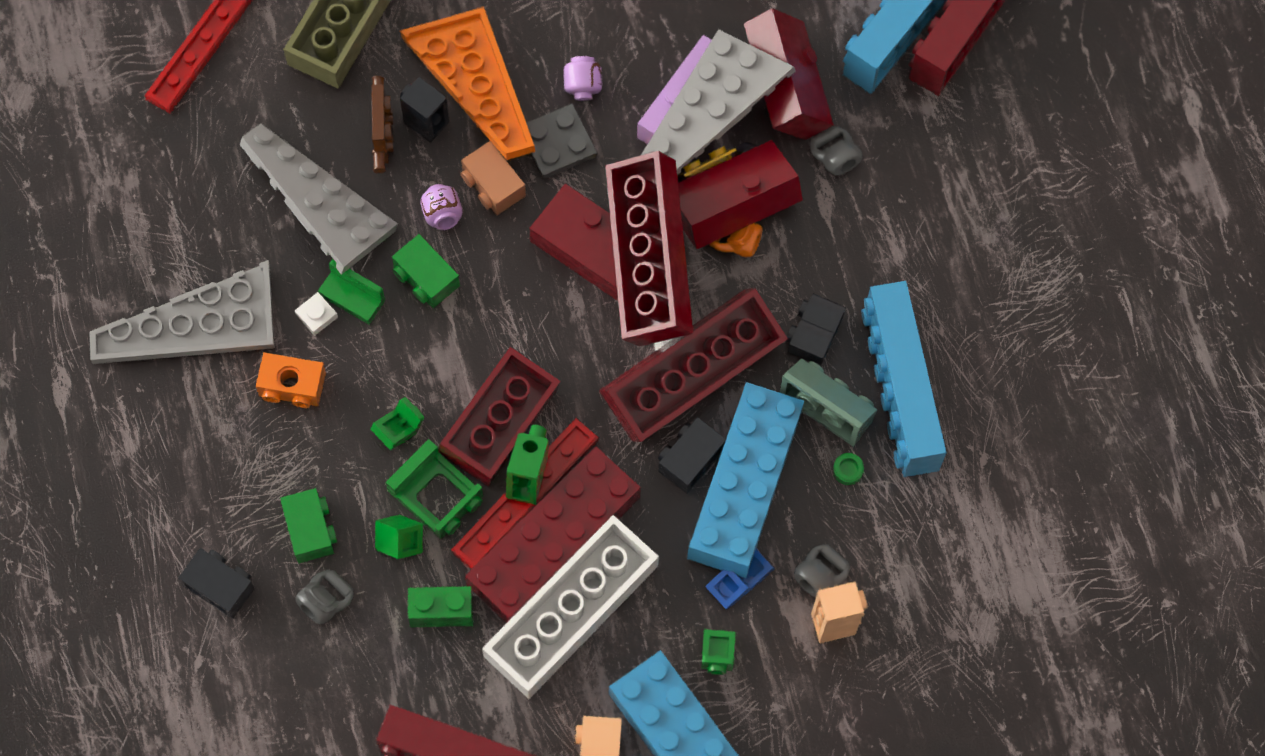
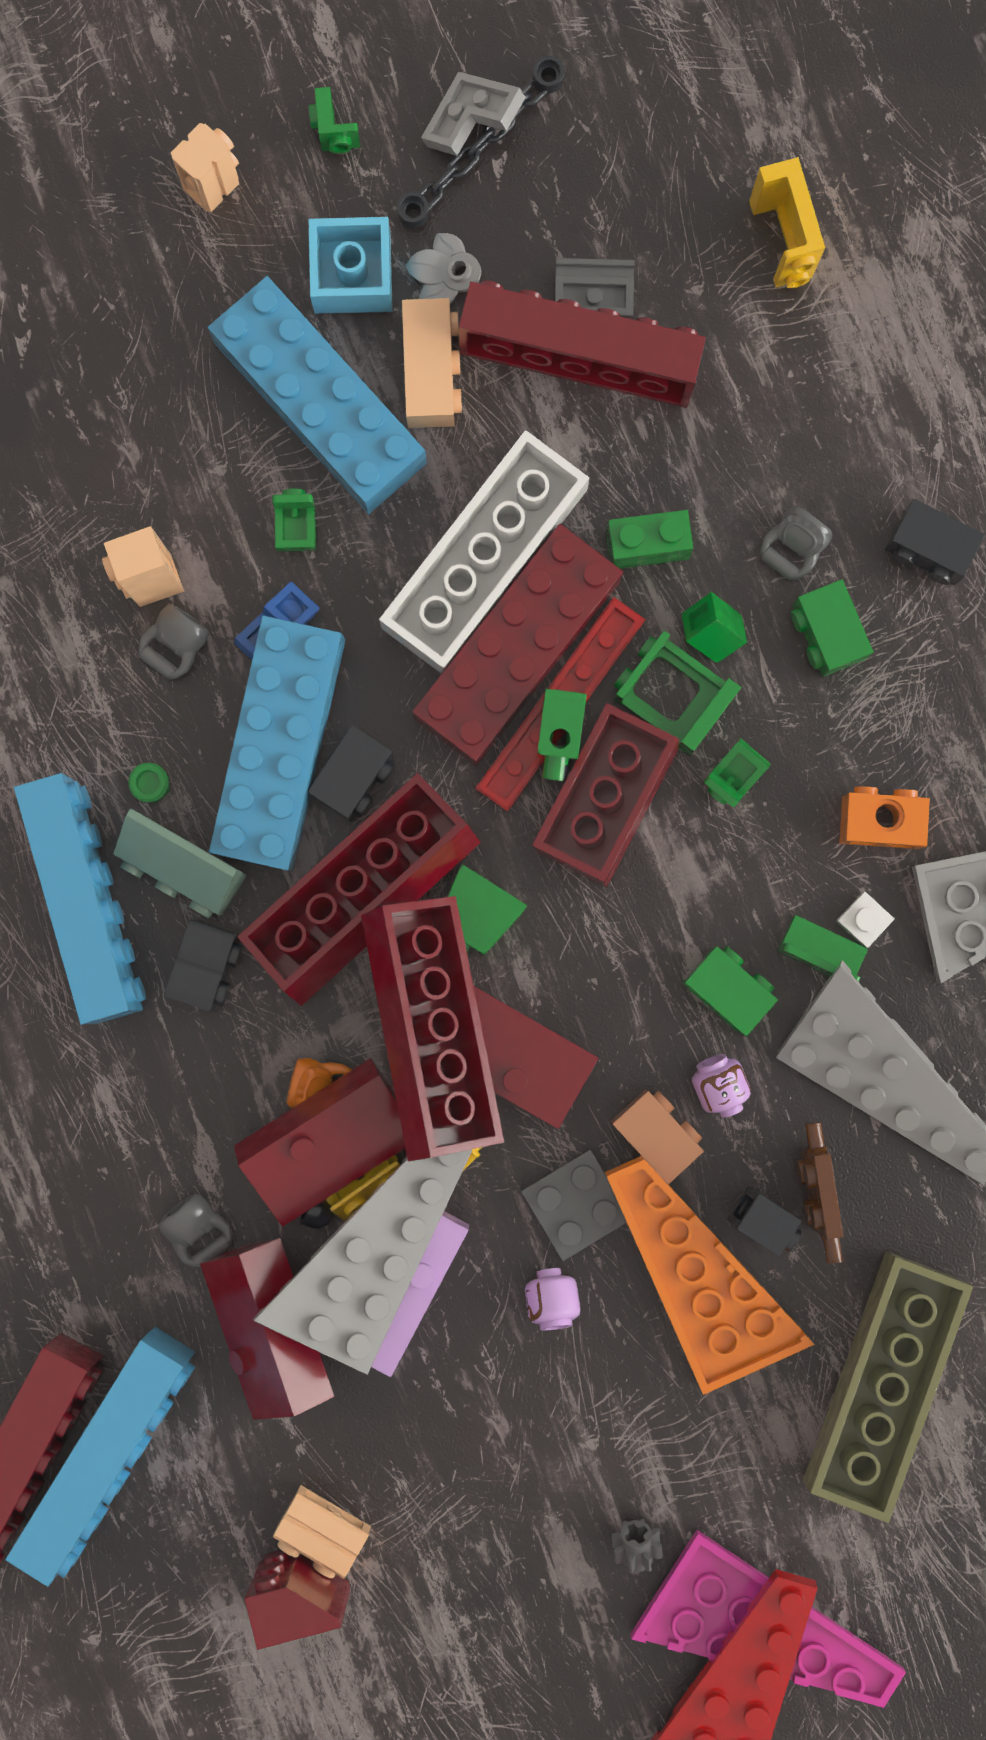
camera: 175 degrees right, 15 degrees up
none -> green torso [448,864,527,955]

